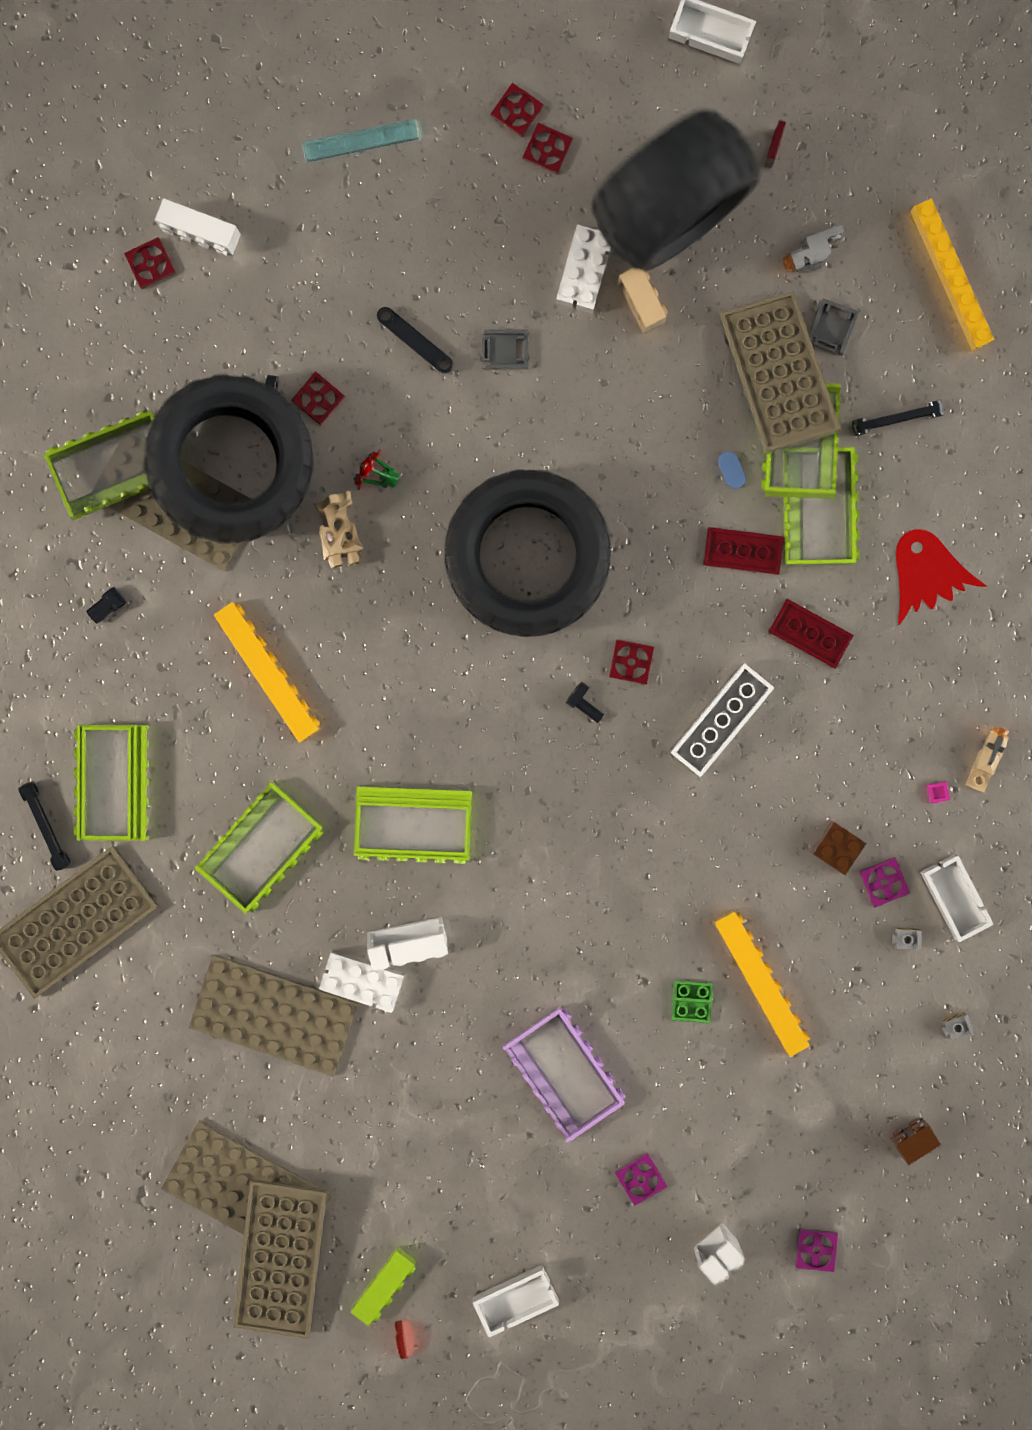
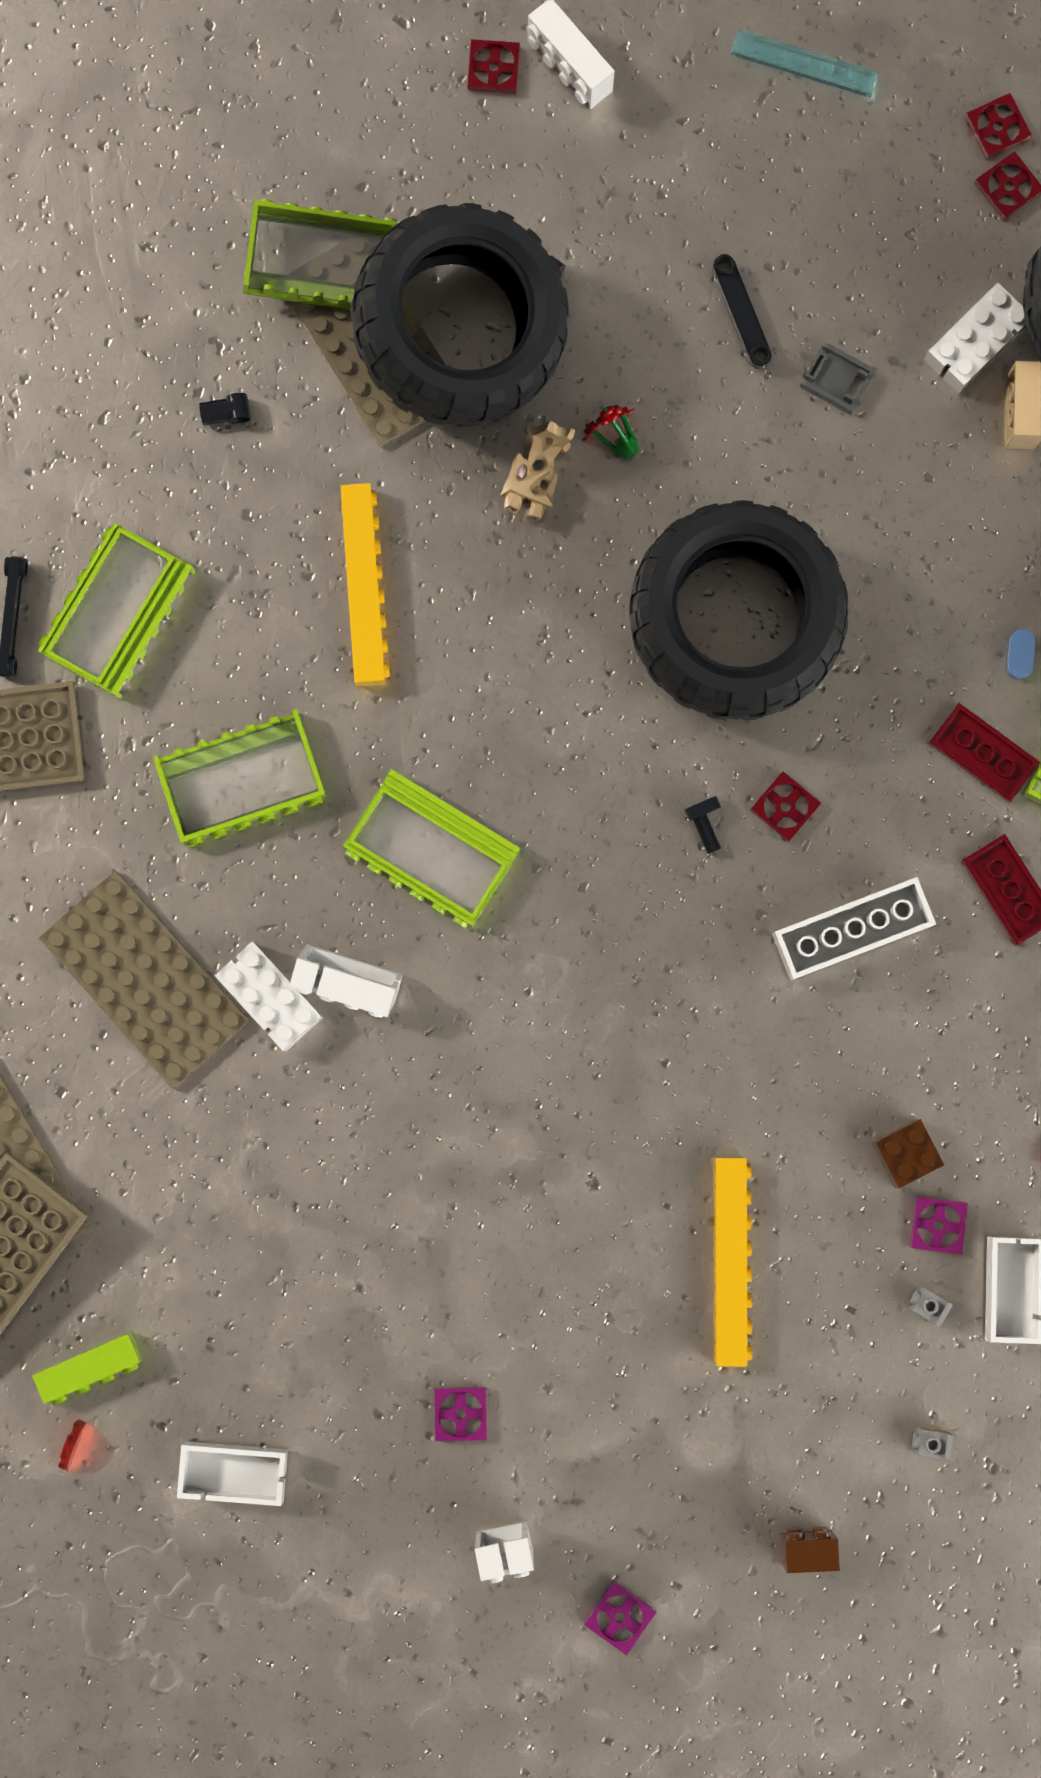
camera: 30 degrees right, 5 degrees down
dark red piece [291,371,345,426] -> none
clear window [503,1006,626,1142] -> none
bright green slope [671,981,713,1024] -> none

